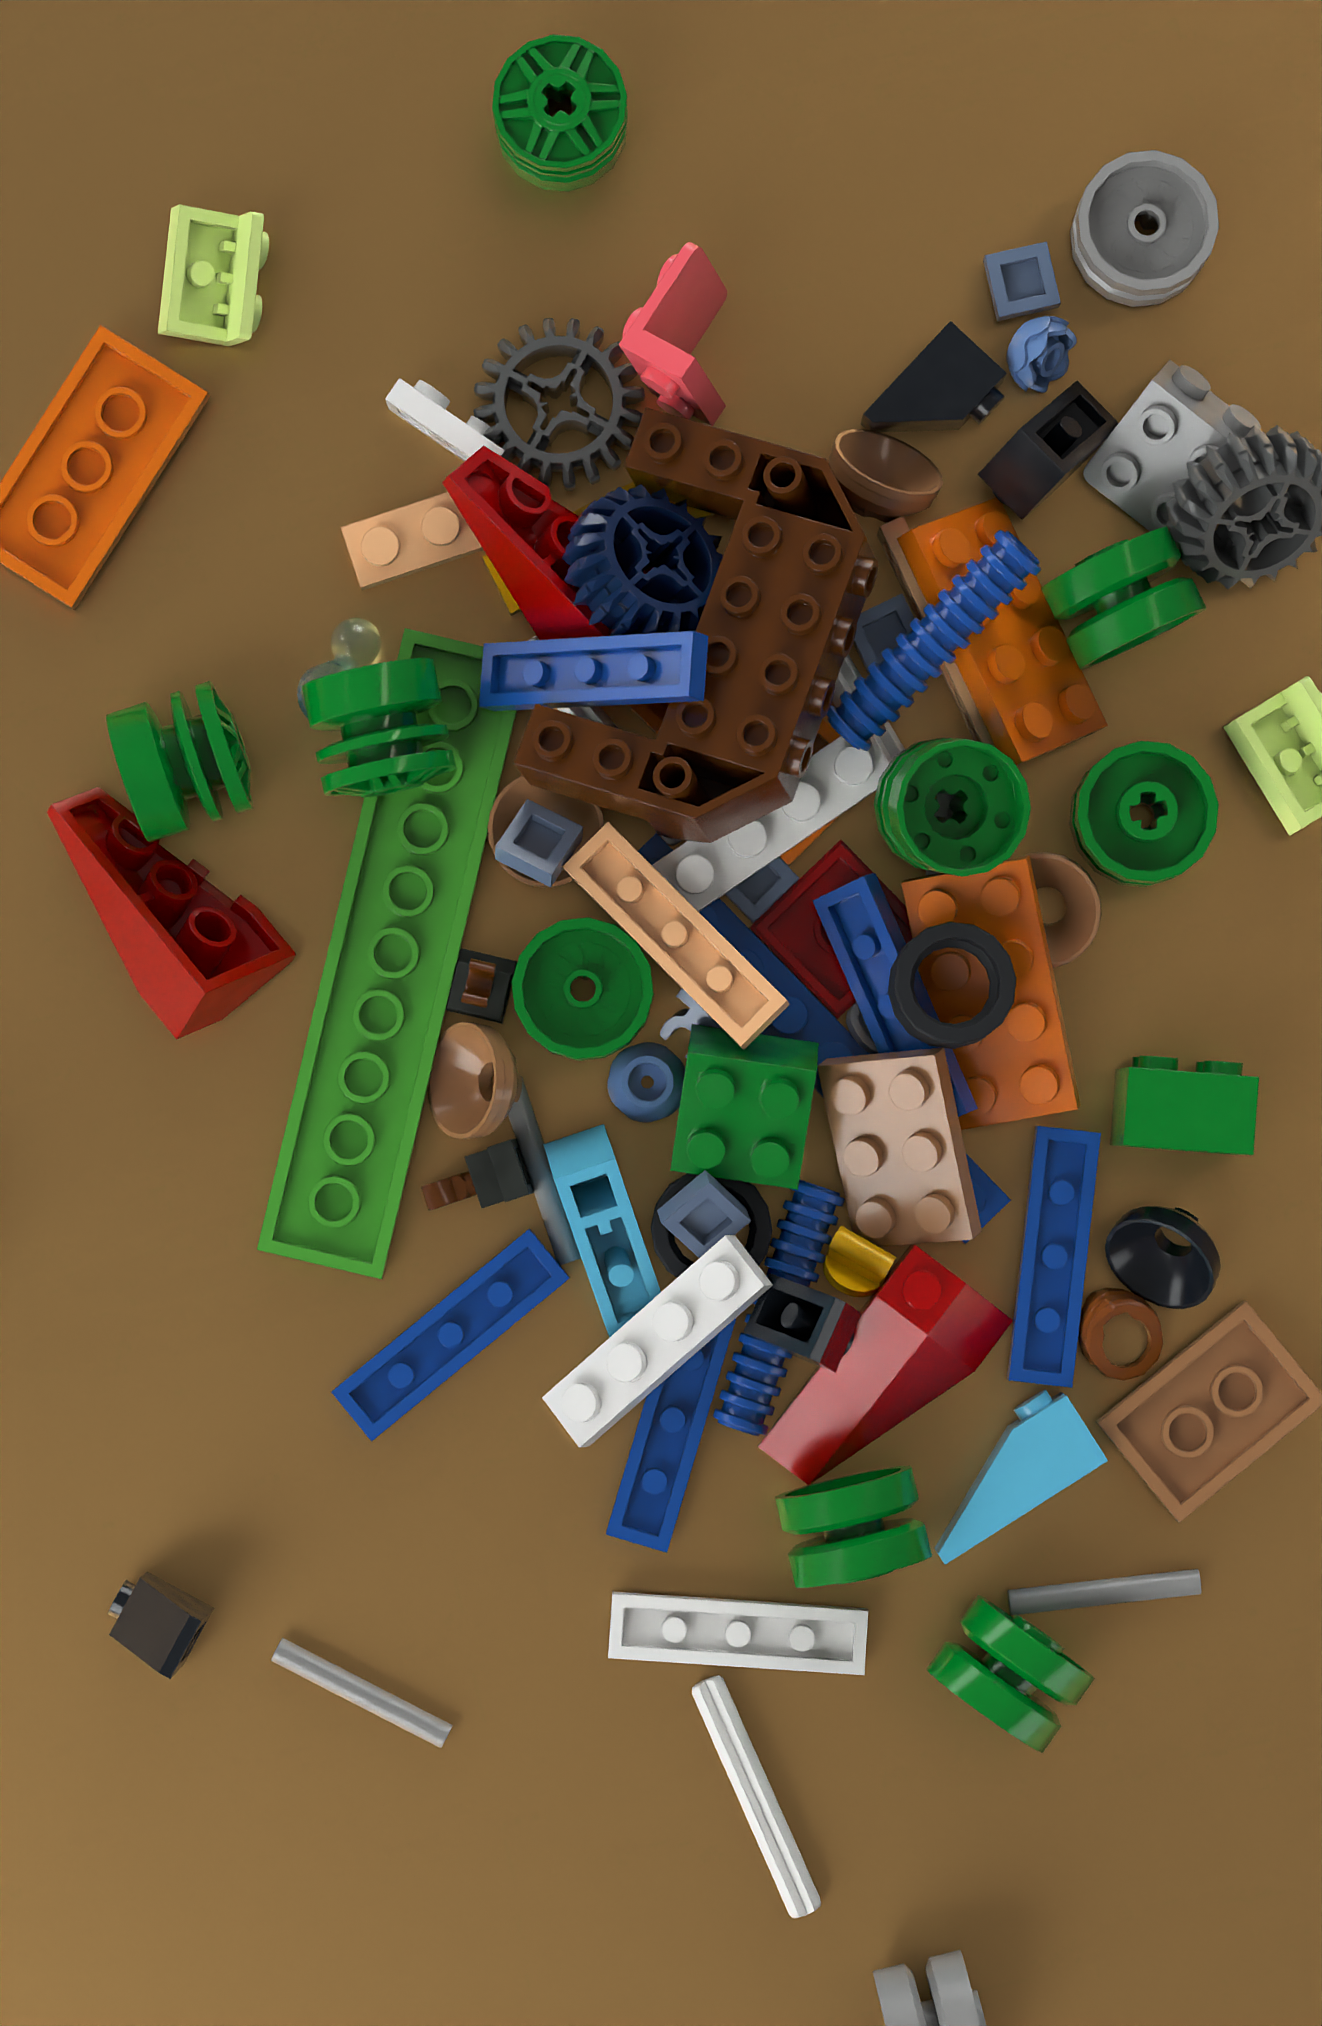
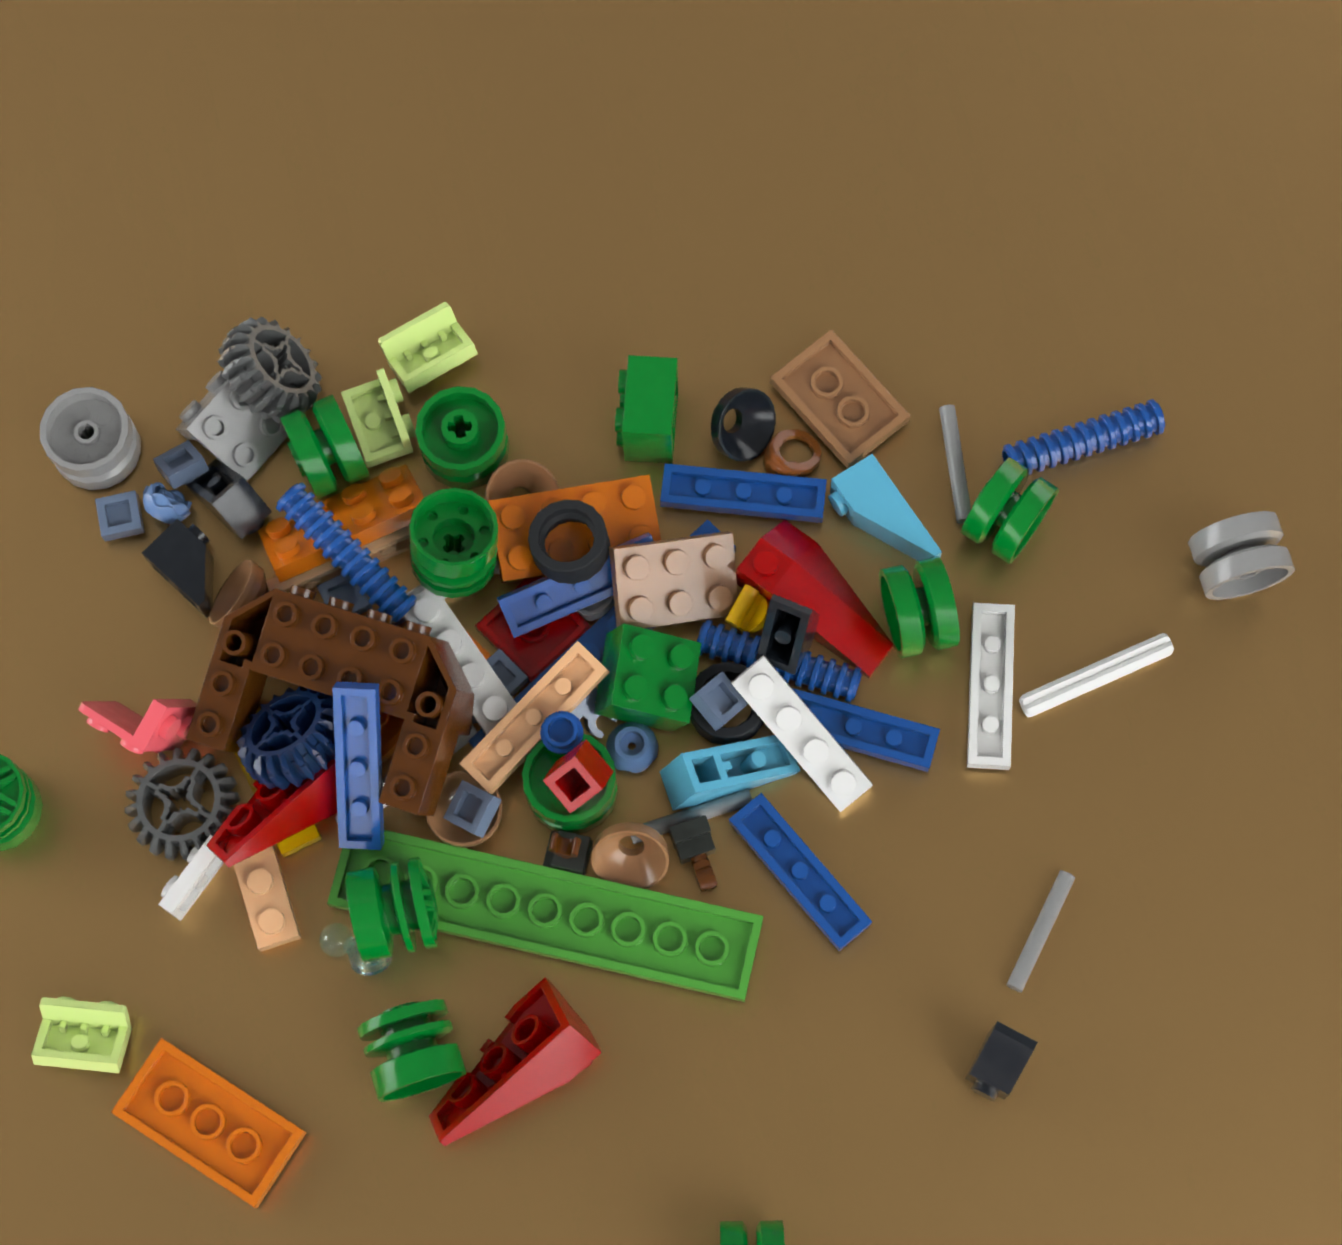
camera: 85 degrees left, 15 degrees down
none -> sand blue plate [153,440,209,489]
none -> yellowish green bracket [341,368,416,468]
none -> blue plate [540,711,584,754]
none -> red brick [543,739,614,814]
none -> blue piece [1002,399,1165,476]

